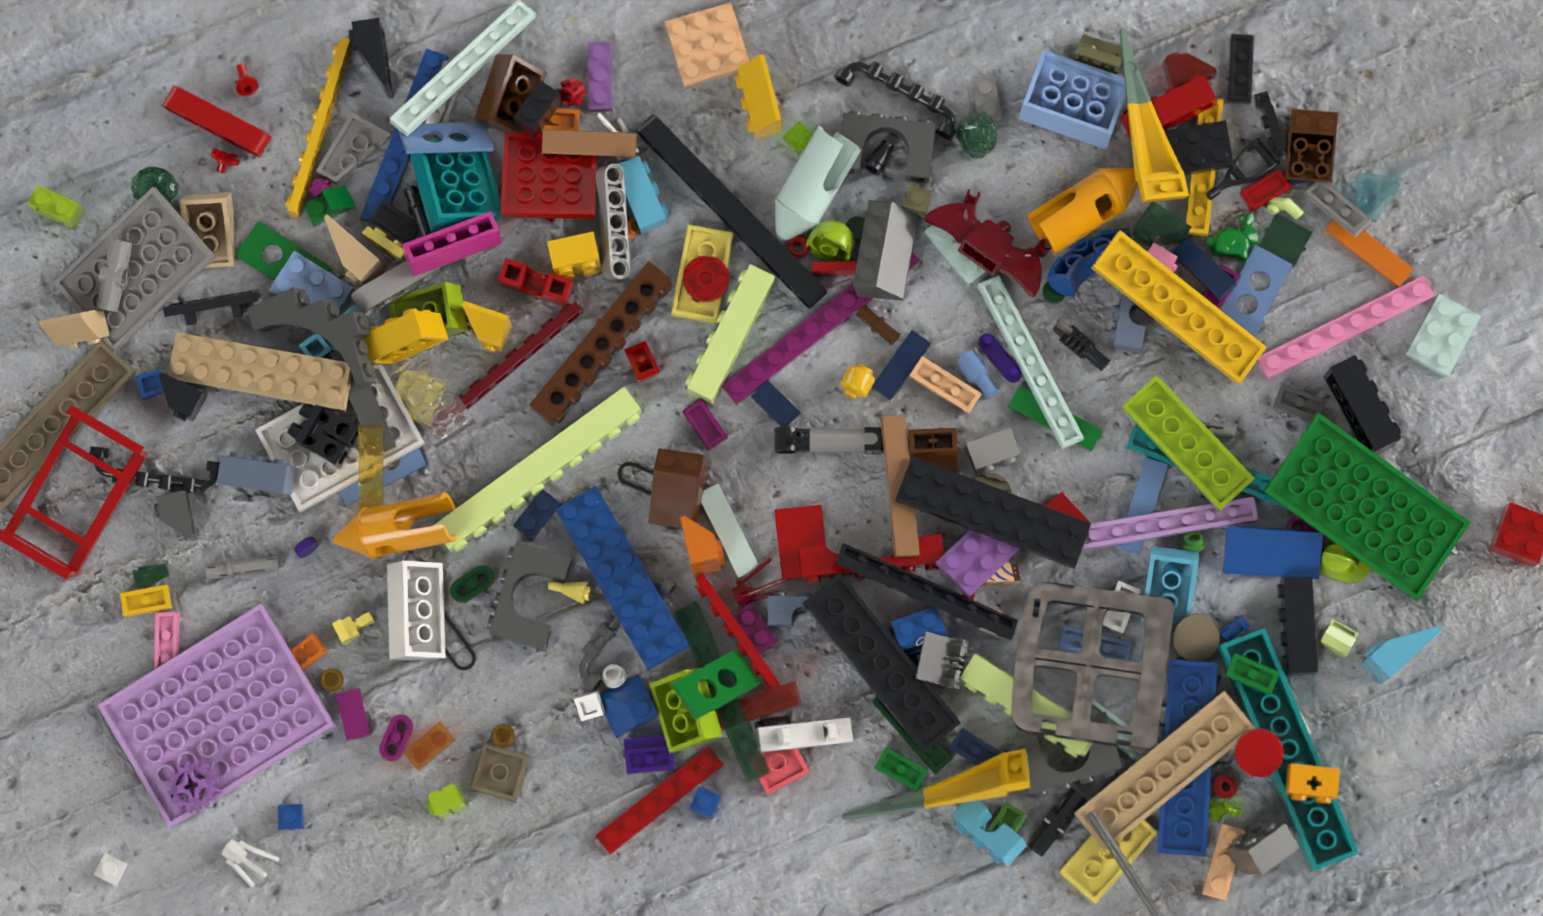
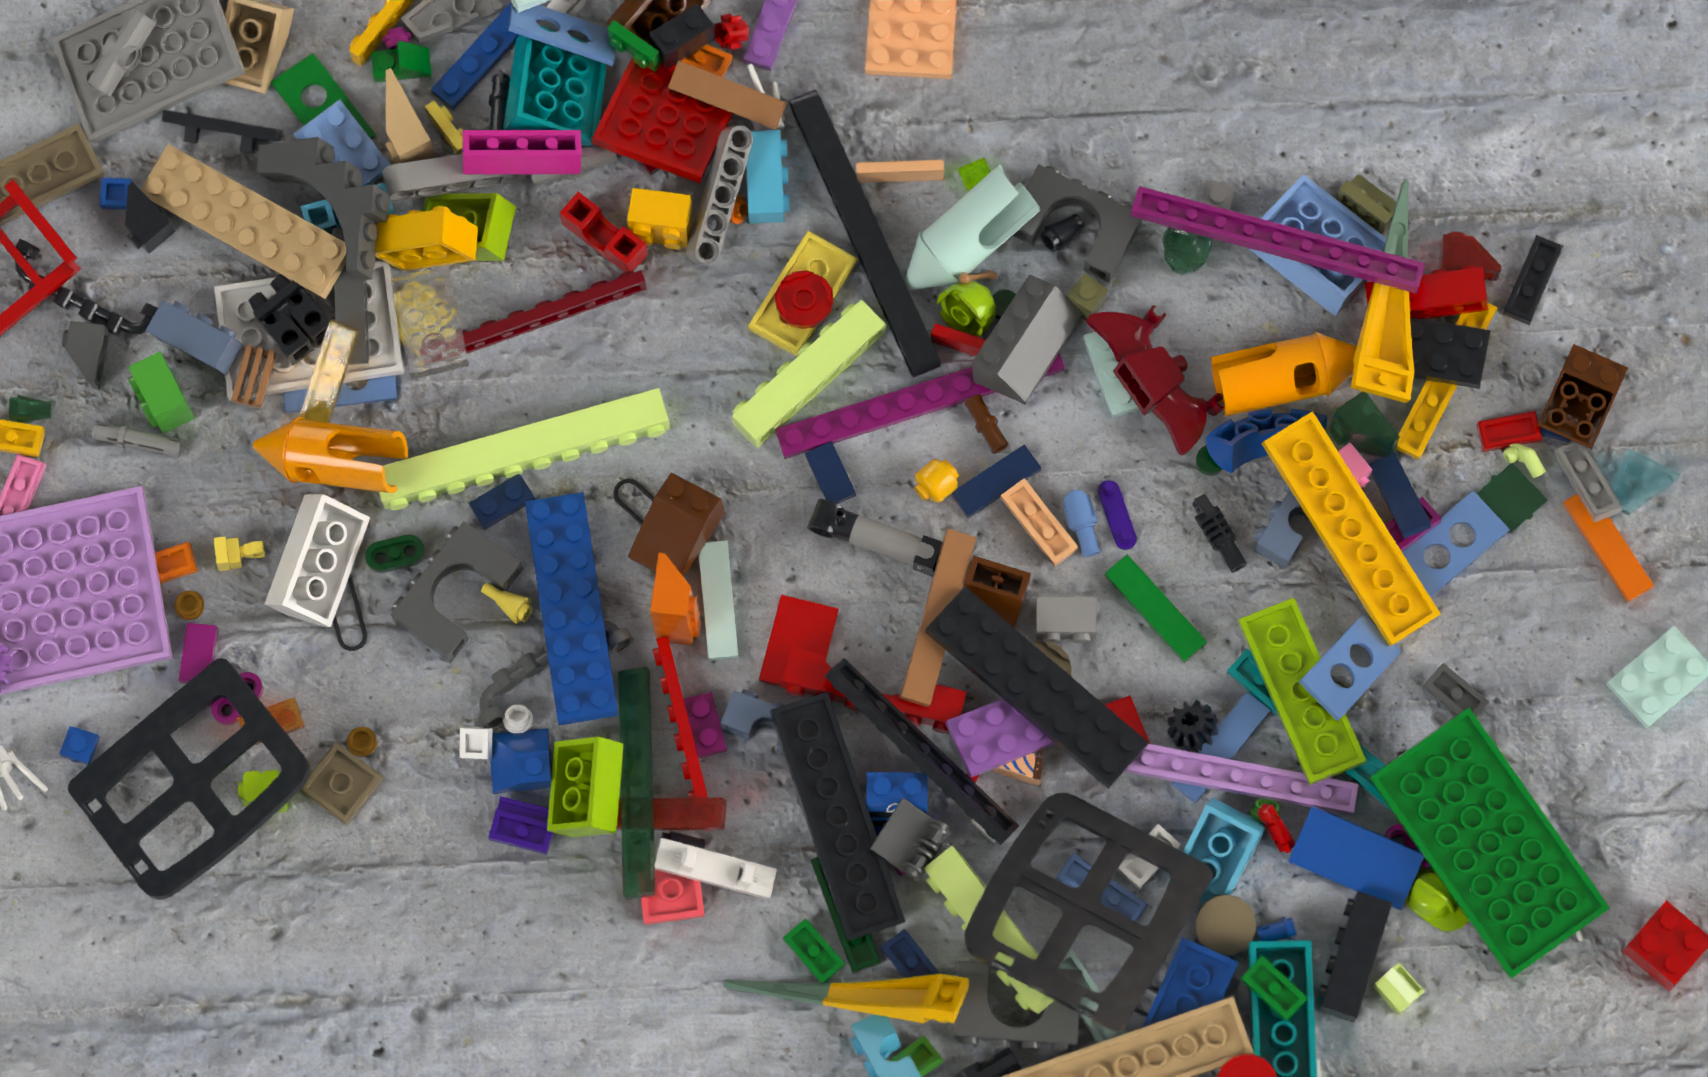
camera: 20 degrees right, 5 degrees down
tan slope [39,309,109,349] -> none
dark purple tile [294,537,319,558] -> none
black tile [369,200,418,243] -> none
yellow slope [462,301,512,353] -> none
reddish brown brick [529,261,672,427] -> none
red plate [595,746,724,855] -> none
red slope [624,341,660,383] -> none
green piece [671,649,762,721] -> none
magenta tile [682,399,728,451] -> none
blue brick [689,786,721,820] -> none
dark red plant [732,557,785,605] -> none
yellow slope [734,54,782,139] -> none
red plate [786,236,810,259] -> none
black bar [834,61,957,141] -> none
light aqua tile [977,275,1084,450] -> none
black piece [1206,138,1280,200] -> none
green animal [1206,213,1259,262] -> none
black hinge [1254,91,1286,157] -> none
bright pink plate [1257,275,1435,380] -> none
black brick [1323,355,1401,455] -> none
medium azure slope [1362,626,1443,684] -> none
none -> black window [68,658,310,900]
none -> bright green brick [127,351,195,434]
none -> medium nougat tile [231,345,277,409]
none -> green plate [607,20,662,72]
none -> light nougat tile [856,160,944,183]
none -> medium nougat hinge [959,270,997,284]
none -> magenta plate [1130,186,1425,294]
none -> black gear [1167,699,1218,752]
none -> red axle [1257,803,1295,853]
none -> medium blue piece [1299,613,1402,721]

